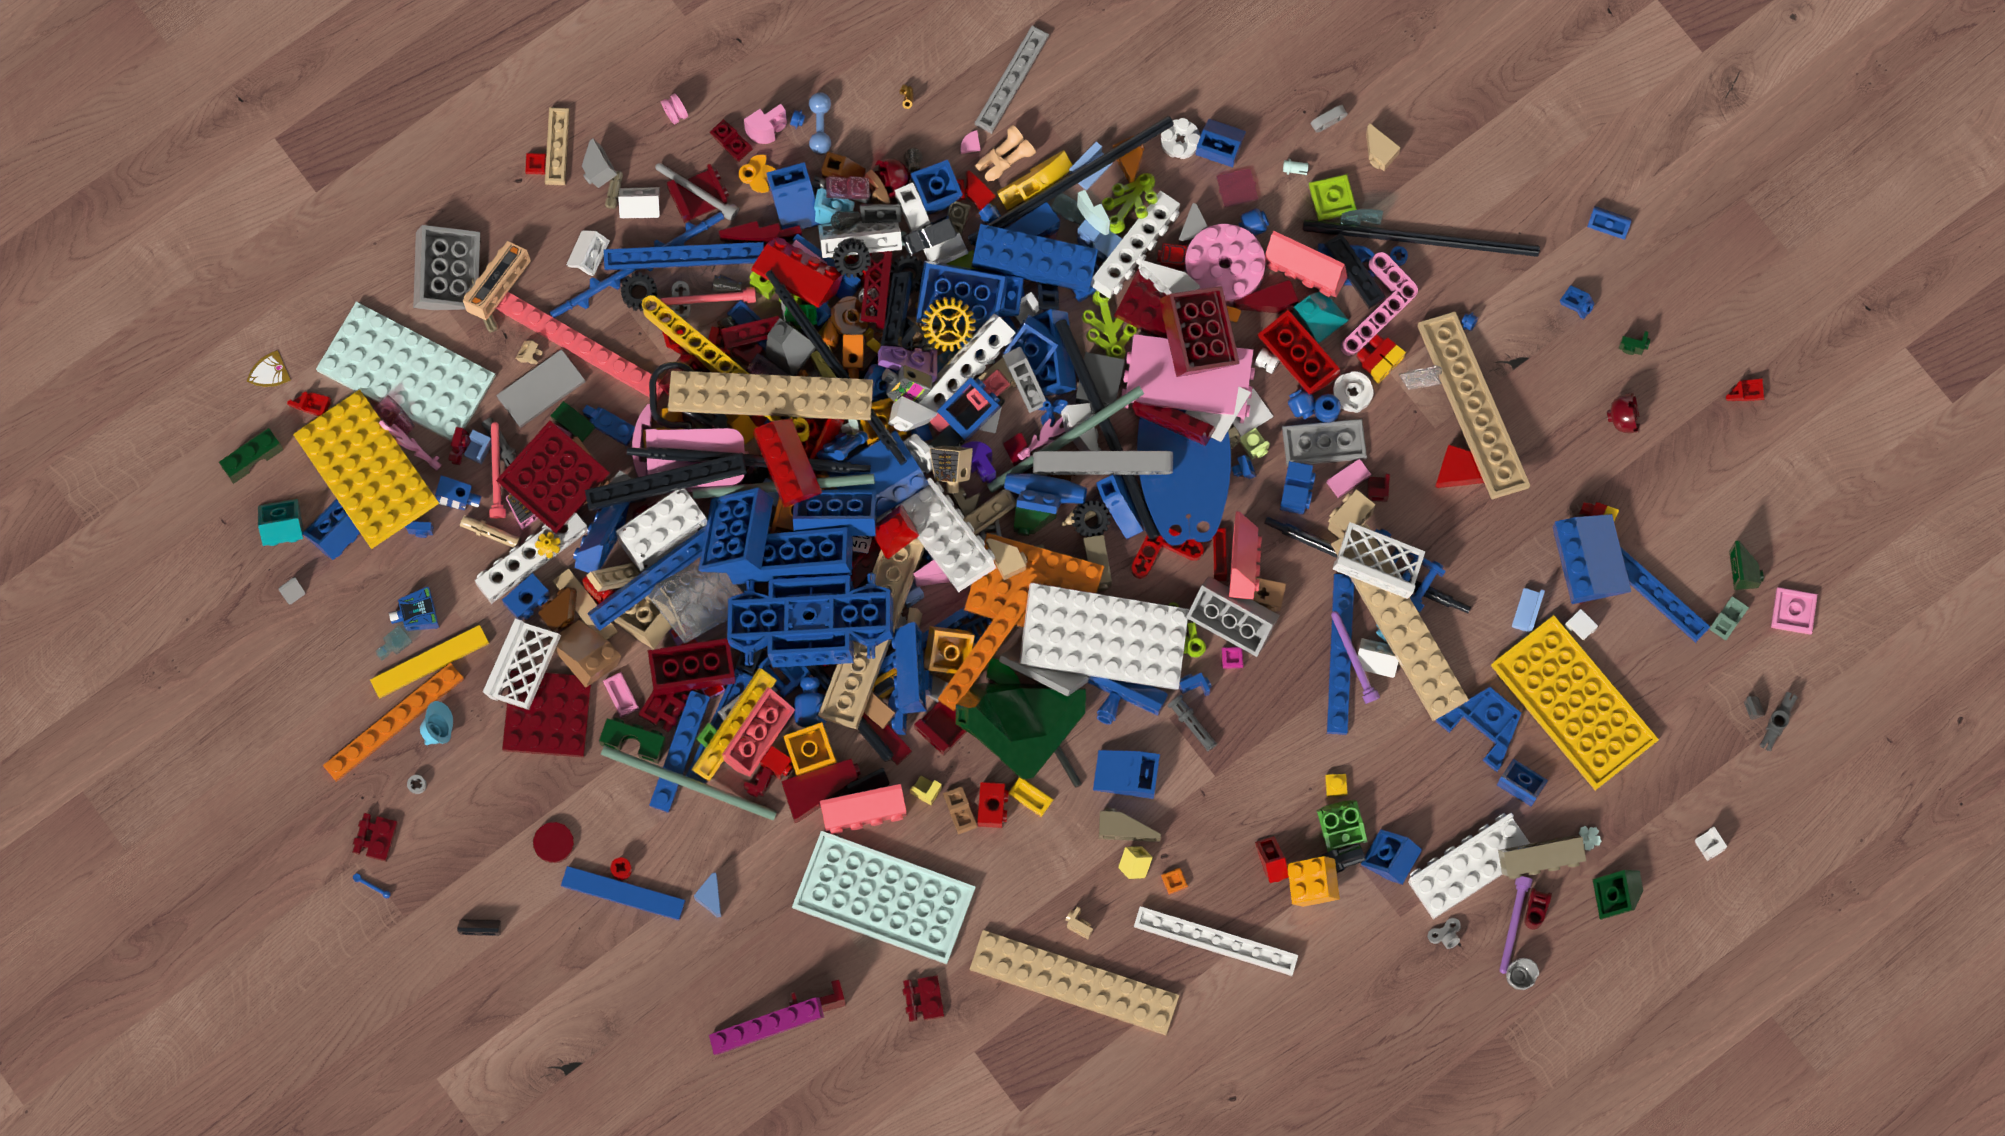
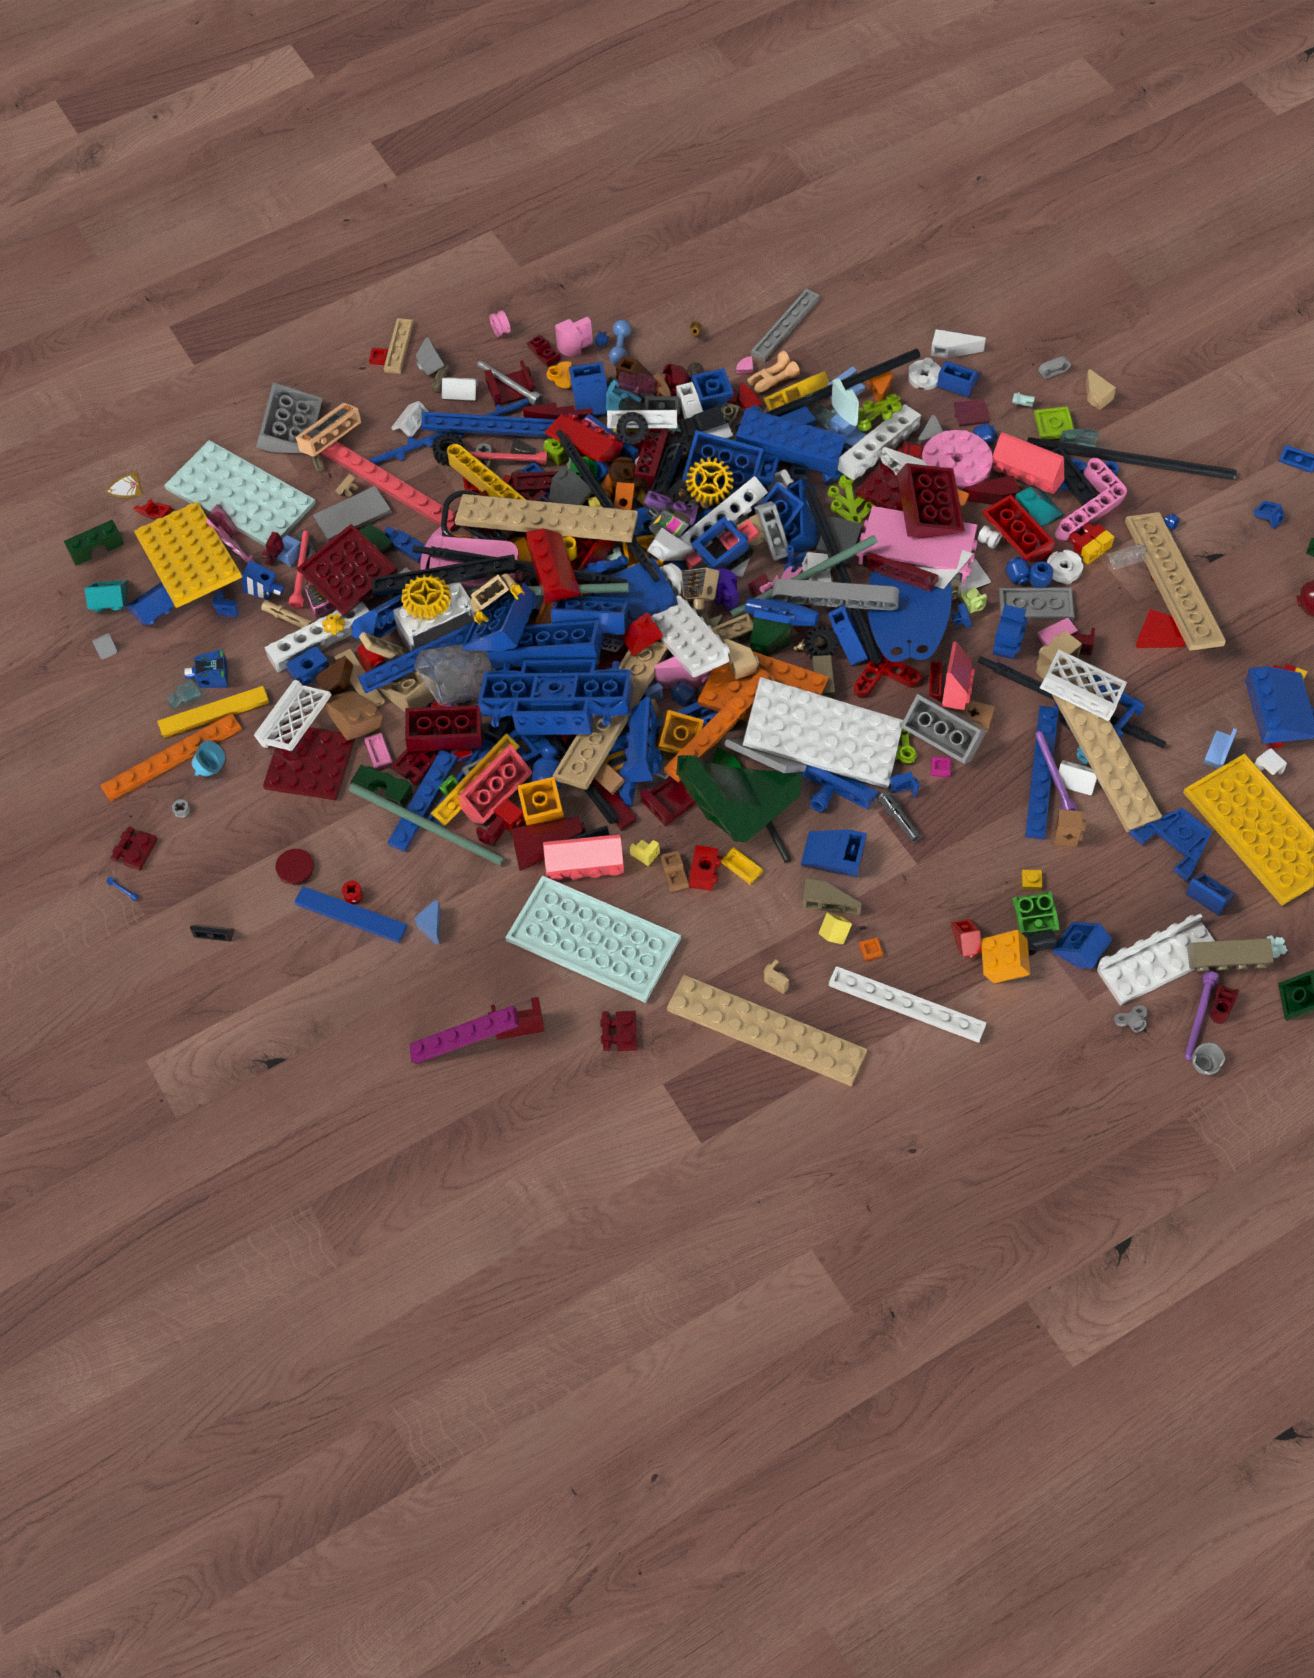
camera: 10 degrees right, 15 degrees down
none -> yellow gear [401,574,452,621]
none -> tan torso [470,574,525,626]
none -> dark blue head [670,680,699,708]
none -> white slope [931,329,986,359]
none -> medium nougat brick [1053,809,1086,848]

